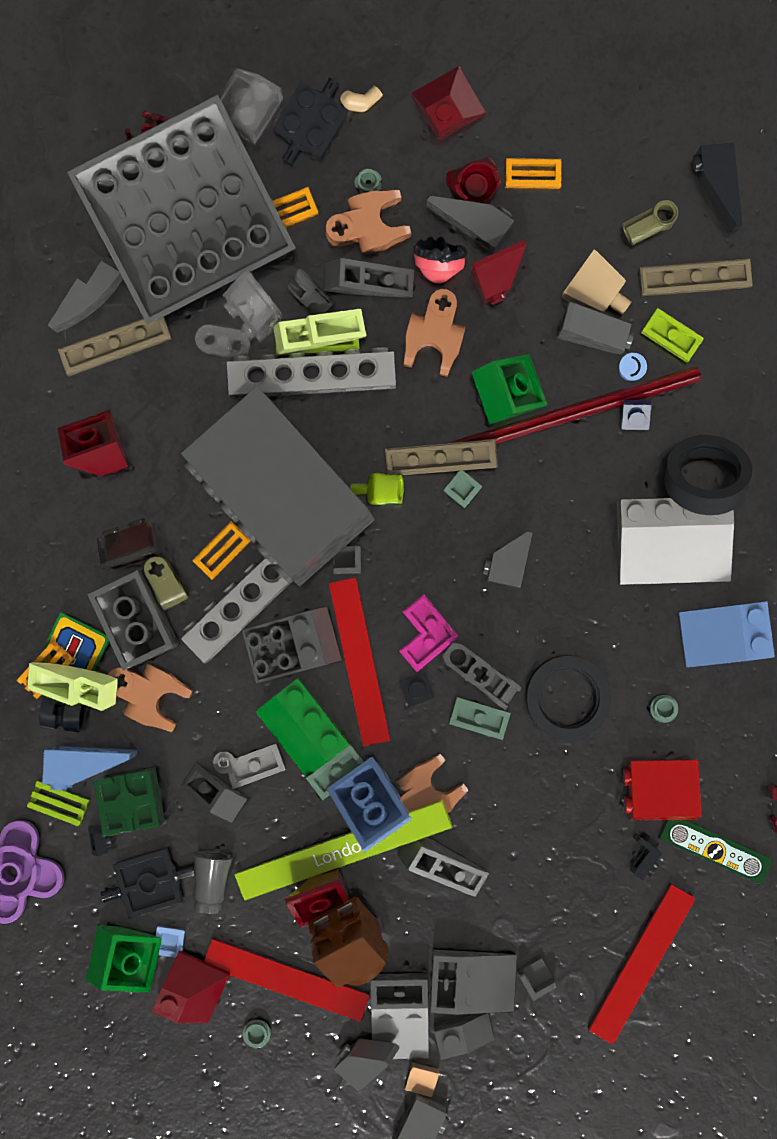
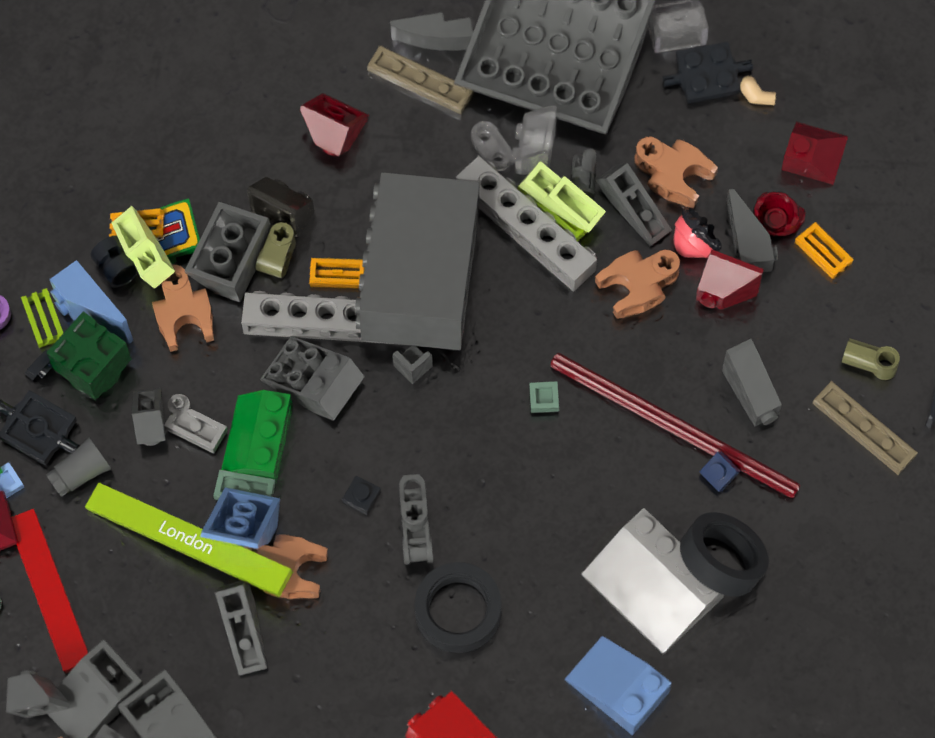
camera: 45 degrees right, 20 degrees down
light orange tile [272,187,319,227] -> none
dark red slope [285,868,350,928] -> none
reddish brown piece [308,896,389,988] -> none
red tile [329,578,390,746] -> none
lime piece [351,473,404,505] -> none
sand green plate [355,169,382,194] -> none
dark tan tile [385,439,498,475] -> none
dark pink tile [399,594,459,672] -> none
sand green plate [449,697,511,740] -> none
green slope [472,354,548,424] -> none
dark grey slope [483,532,532,588] -> none
tan torso [561,250,632,315] -> none
light blue tile [618,353,647,382] -> none
lime plate [641,308,704,363] -> none
sand green plate [650,695,678,723] -> none

